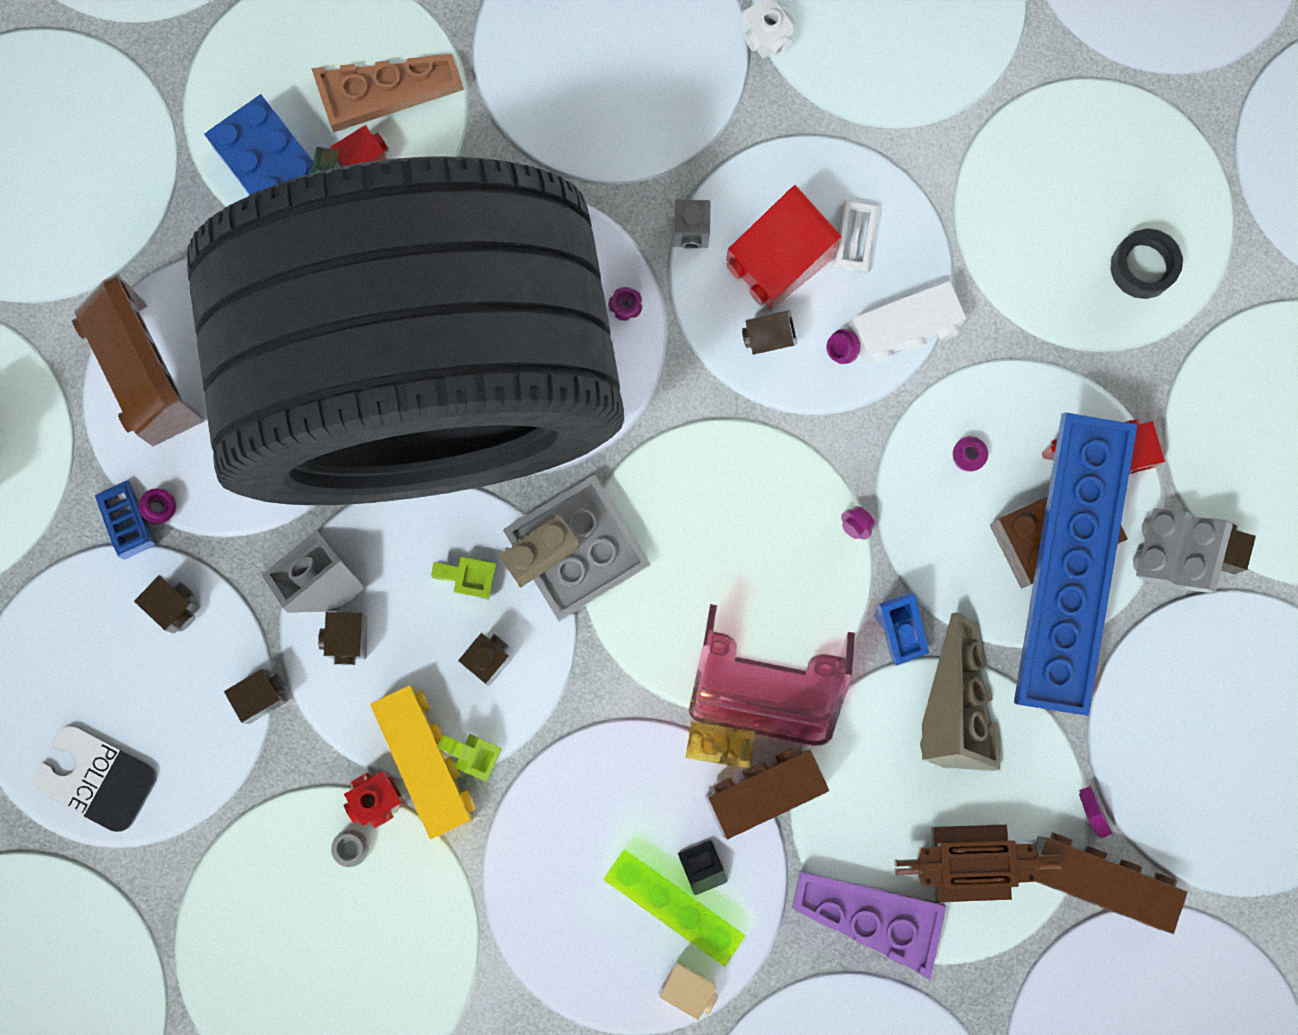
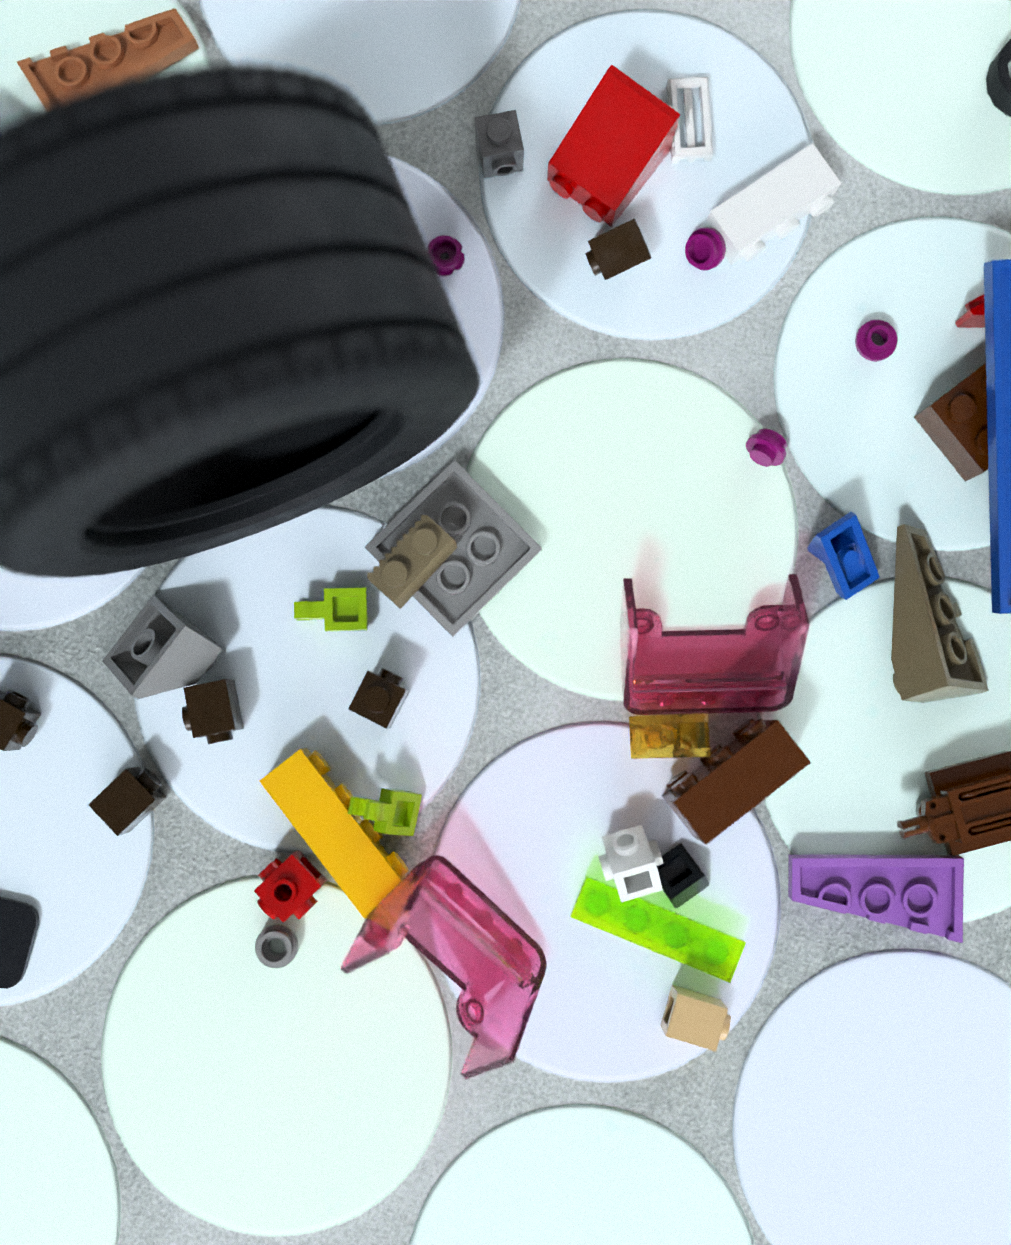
camera: 10 degrees left, 5 degrees up
none -> clear pink windscreen [340,855,547,1079]
none -> white brick [598,825,664,902]

